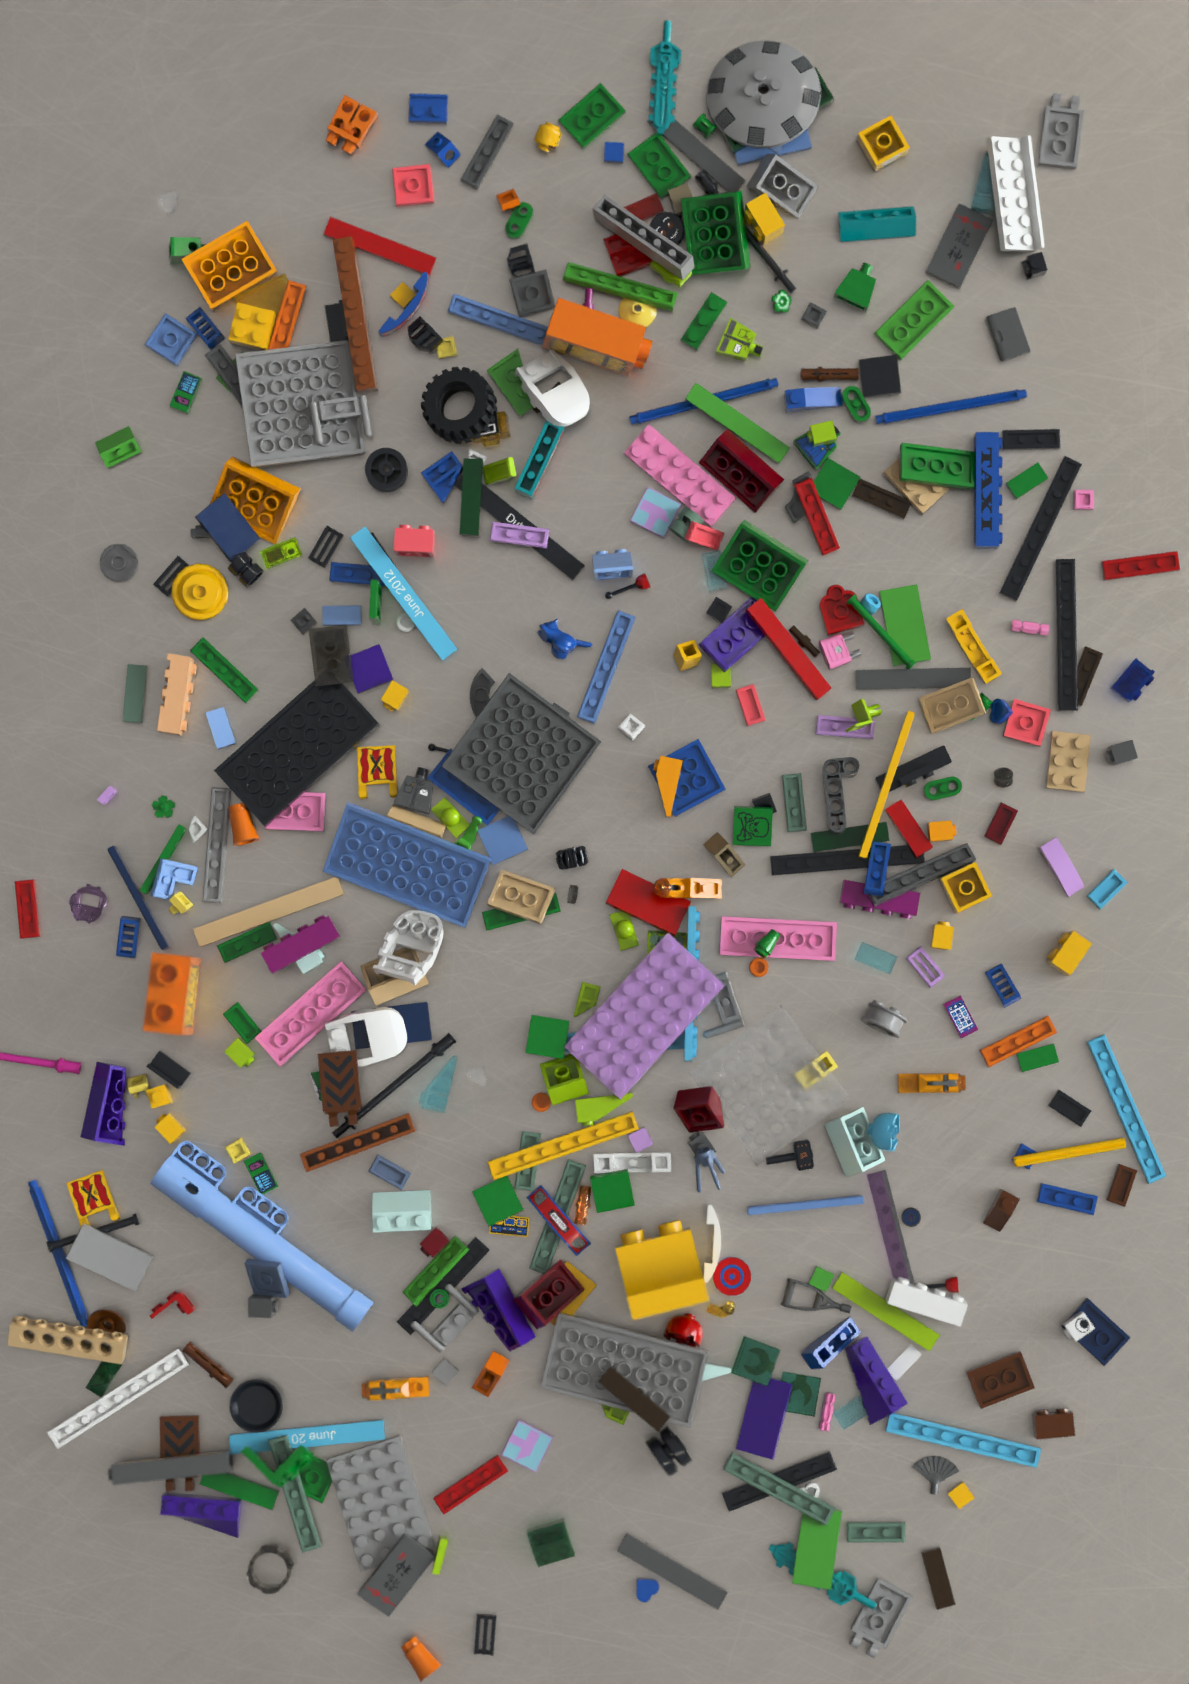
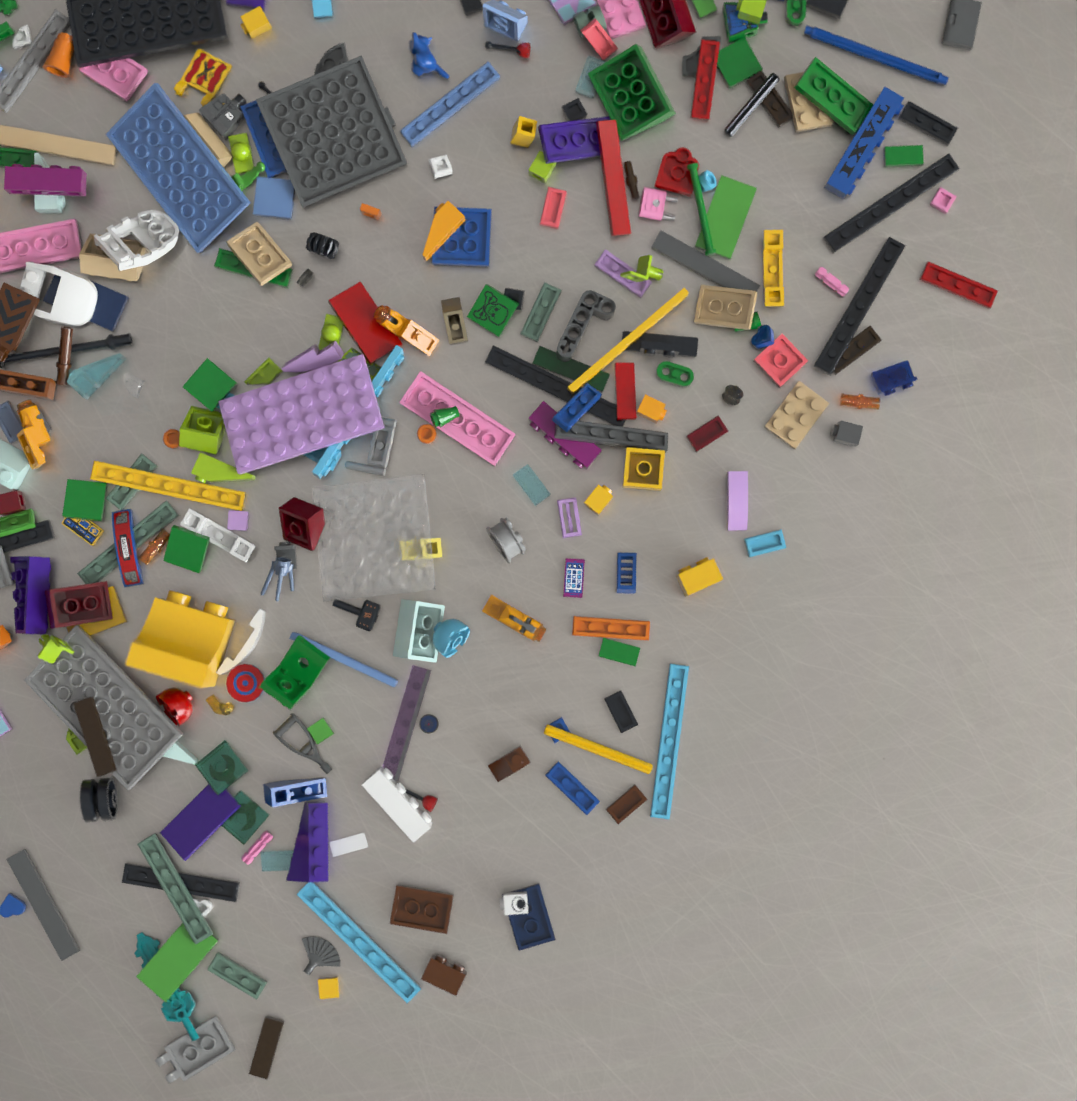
camera: 35 degrees right, 0 degrees up
lime tile [832,1272,940,1351] -> none
none -> light orange plate [17,399,51,470]
none -> lime bracket [37,634,75,664]
none -> reddish brown pin [56,326,74,385]
none -> green bracket [259,635,330,710]
none -> lavender slope [282,341,344,372]
none -> orange tile [360,203,382,220]
none -> black axle [724,73,780,137]
none -> clear orange pin [840,393,880,410]

